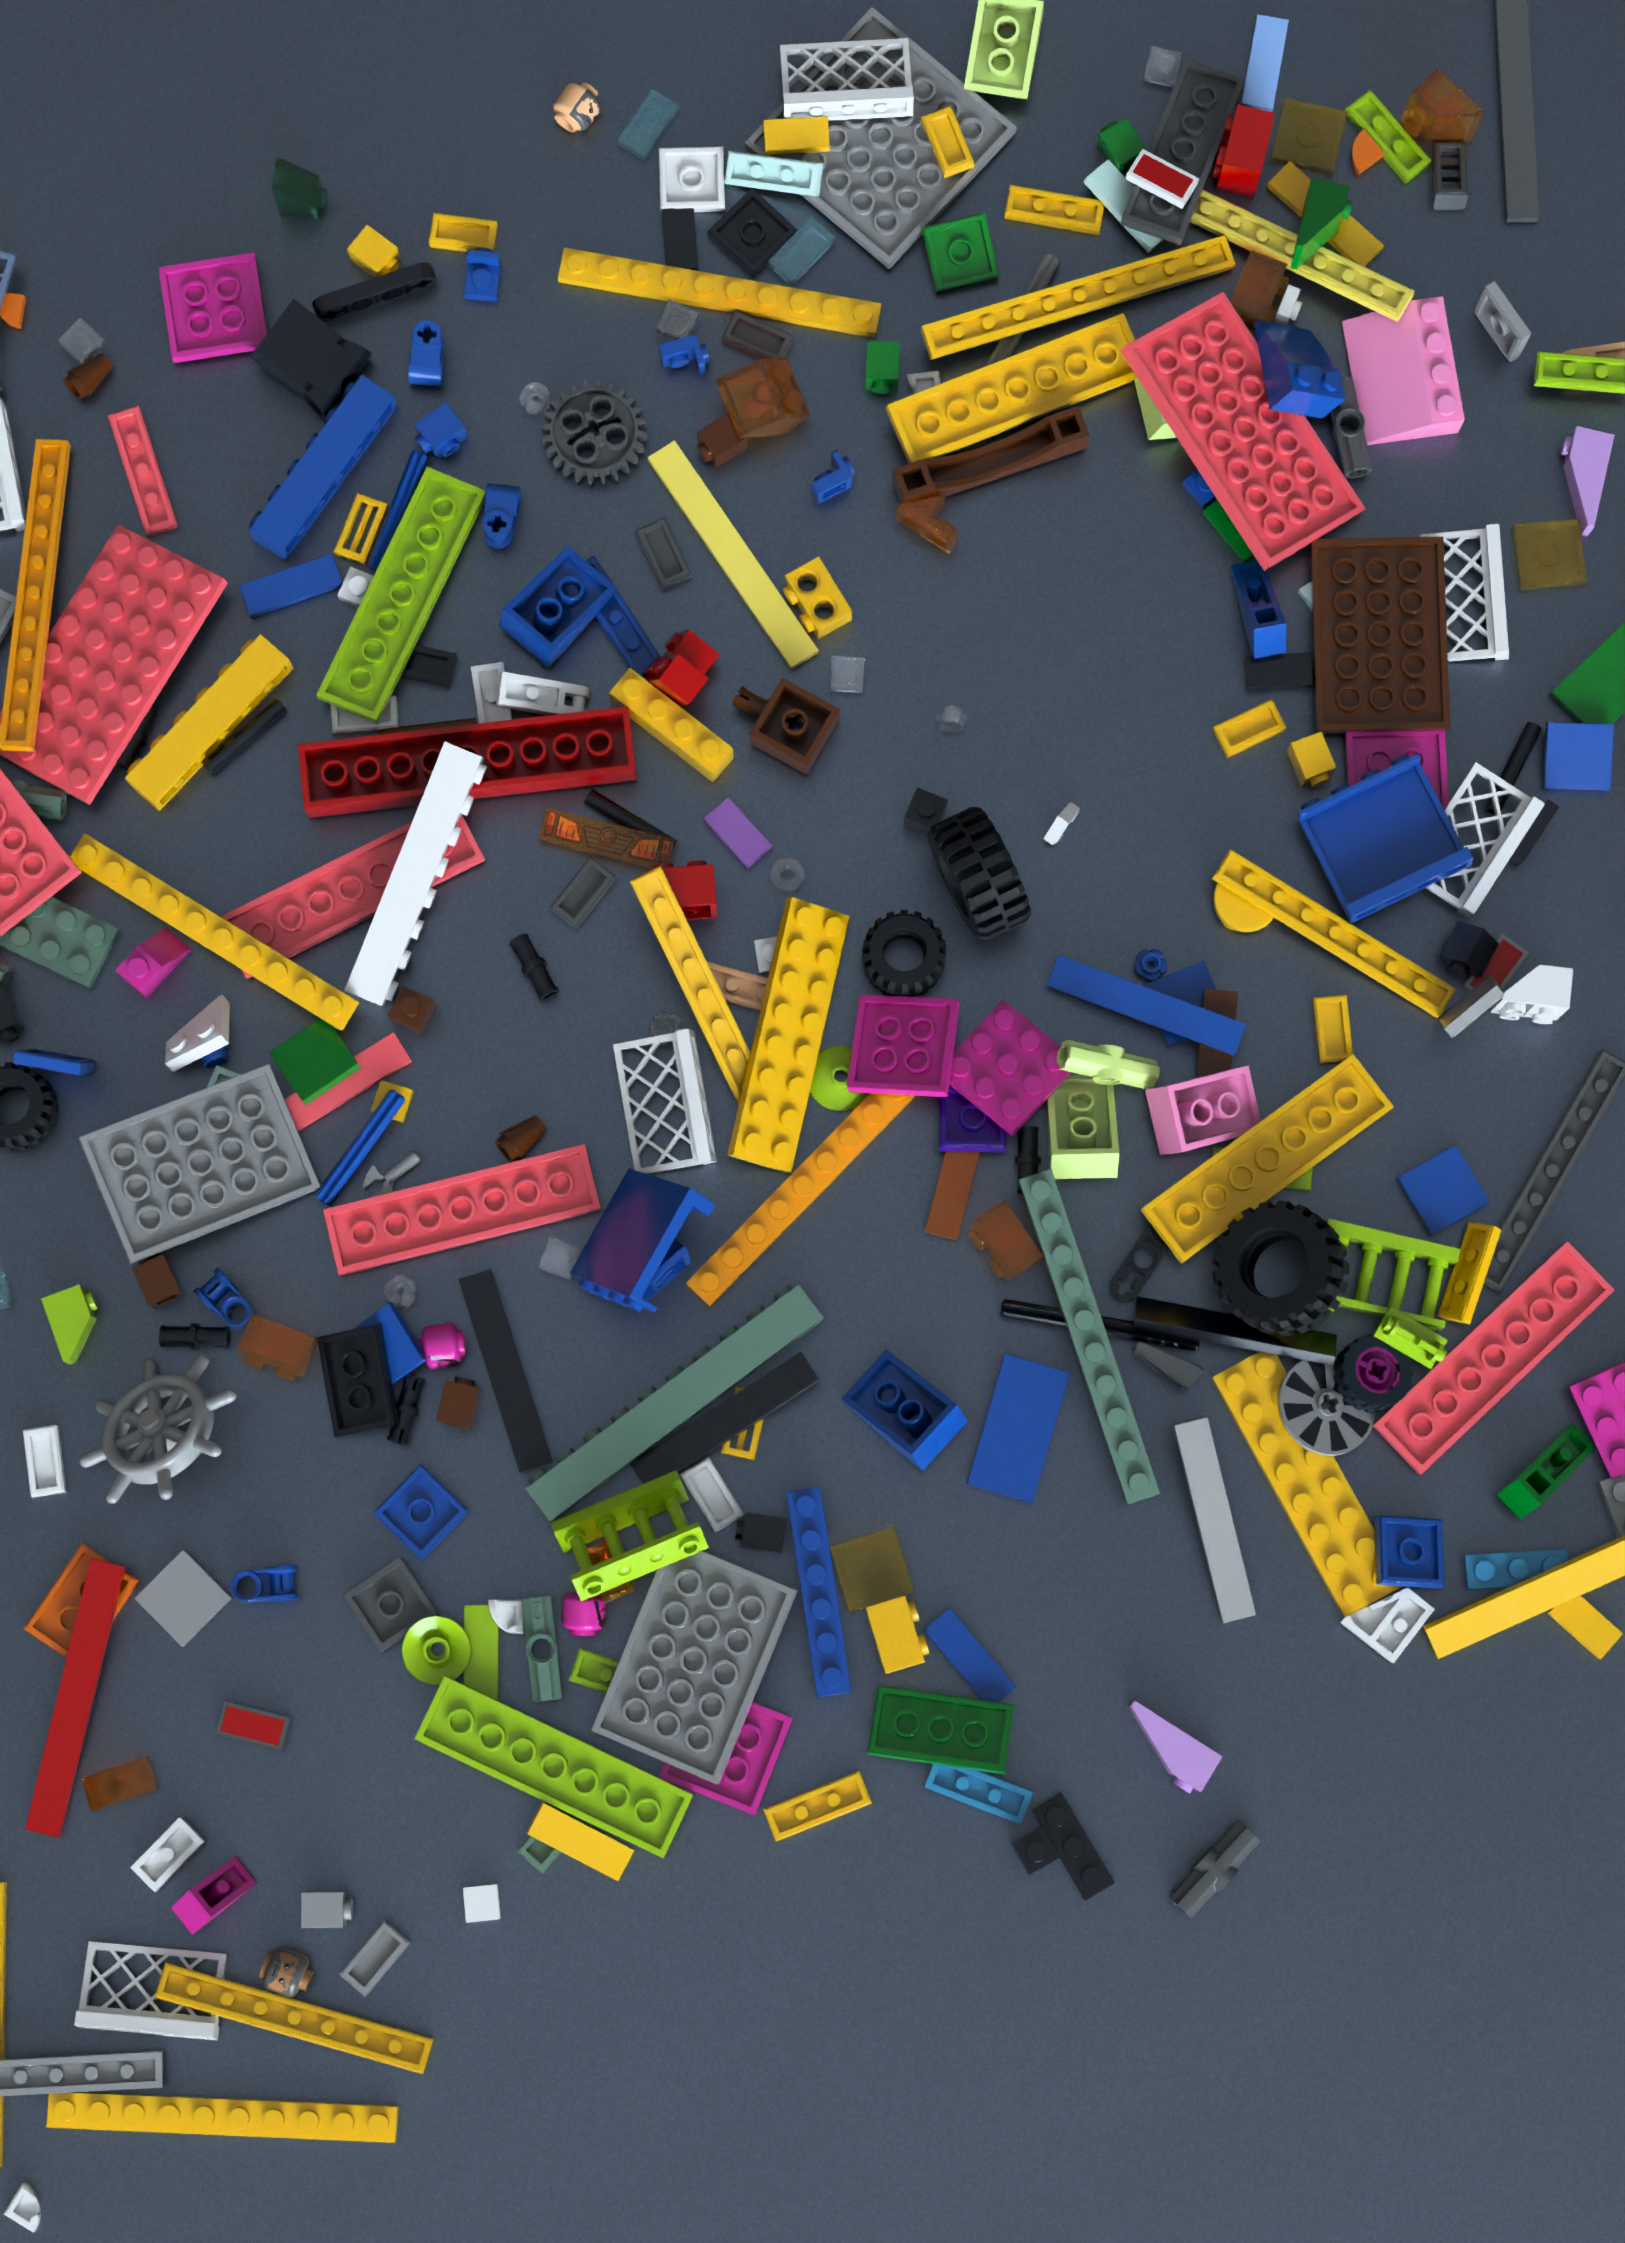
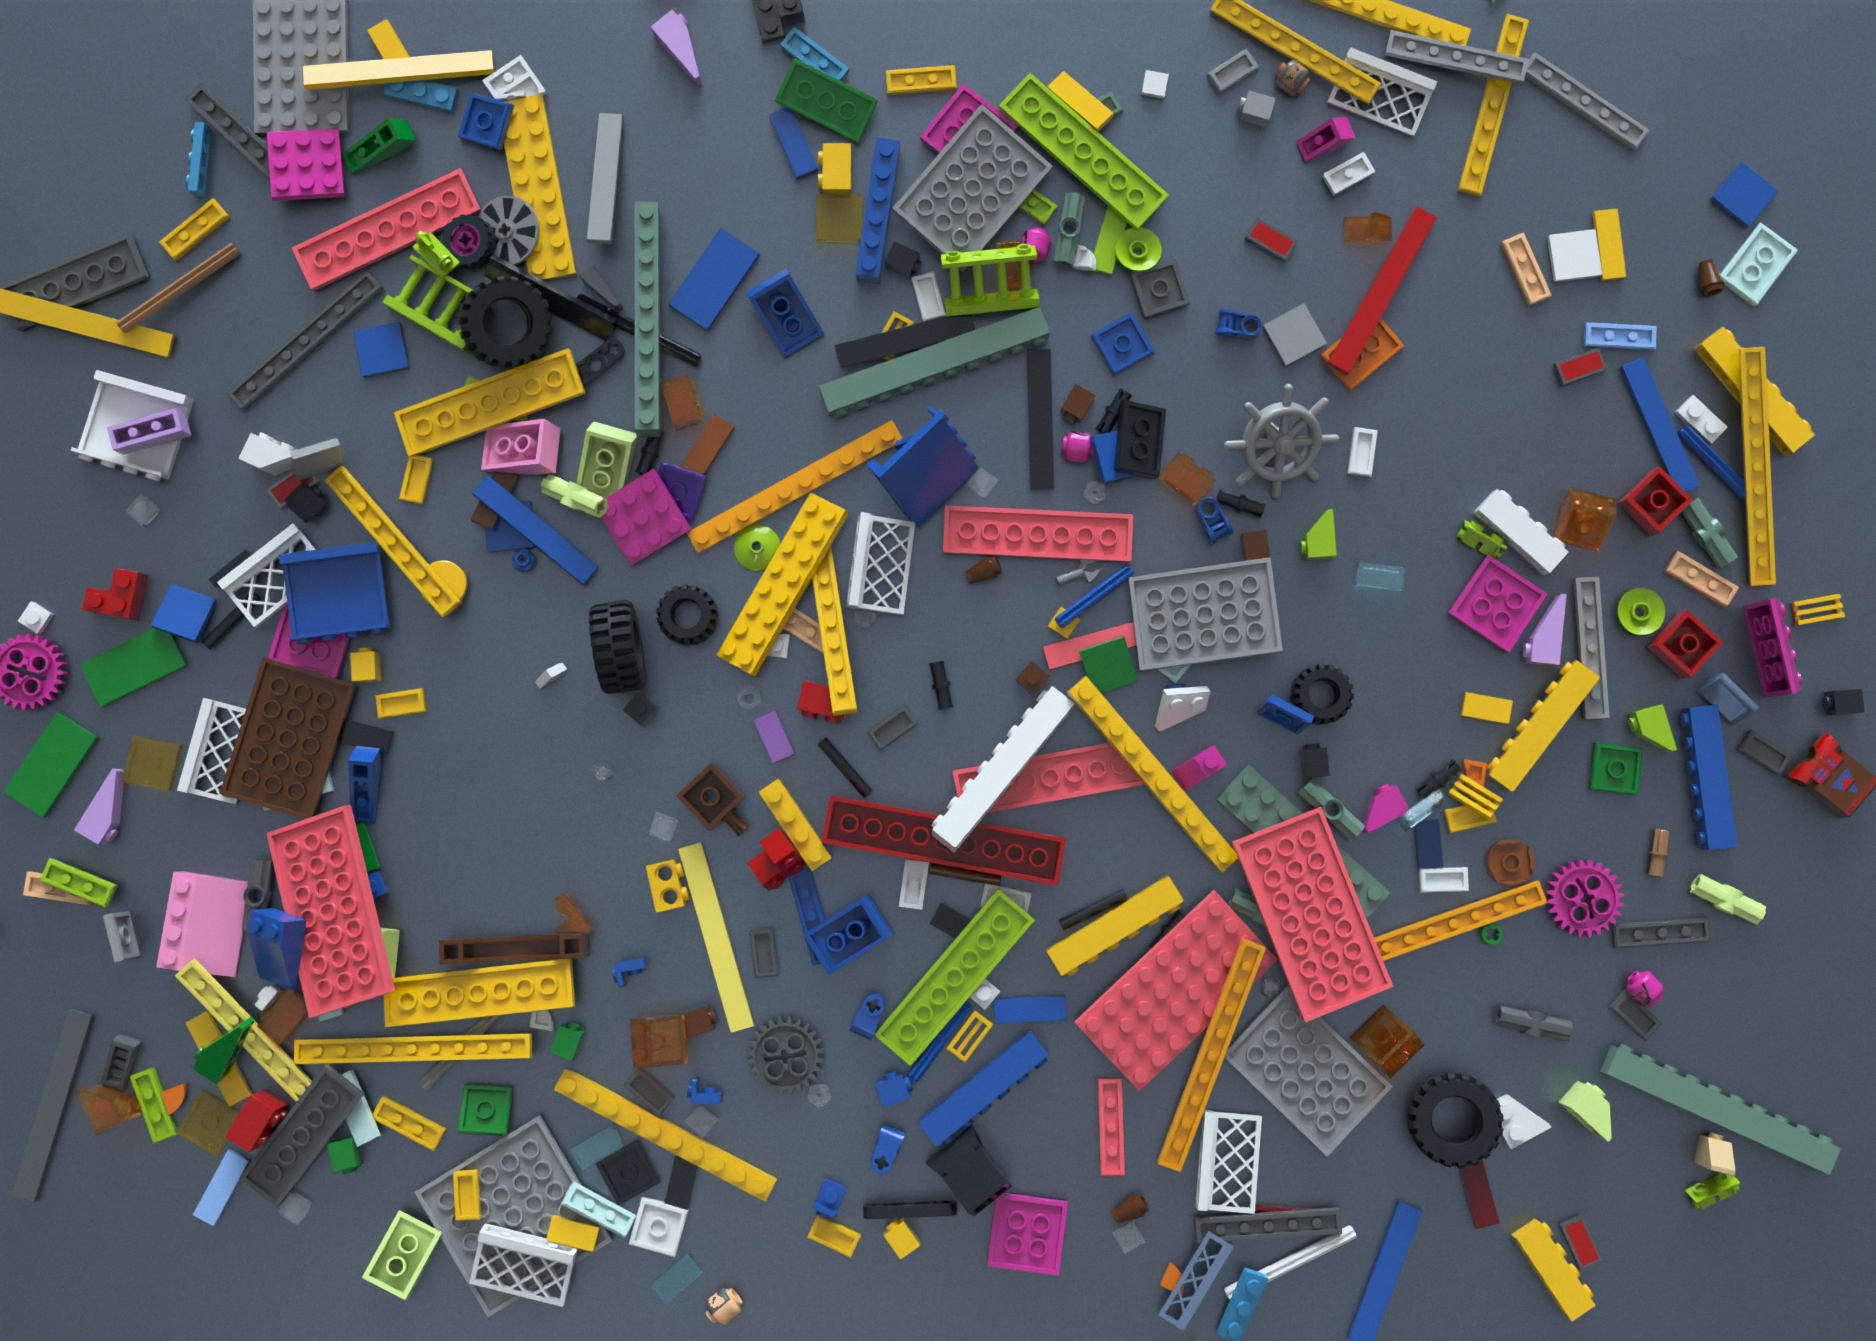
camera: 160 degrees left, 5 degrees up
clear green slope [272,158,327,219] -> none
white plate [496,671,590,715] -> none
clear orange tile [538,807,675,868] -> none
dark pink plate [847,994,960,1097] -> none
tile [1126,149,1199,209] -> none
yellow tile [1437,1222,1501,1325] -> none

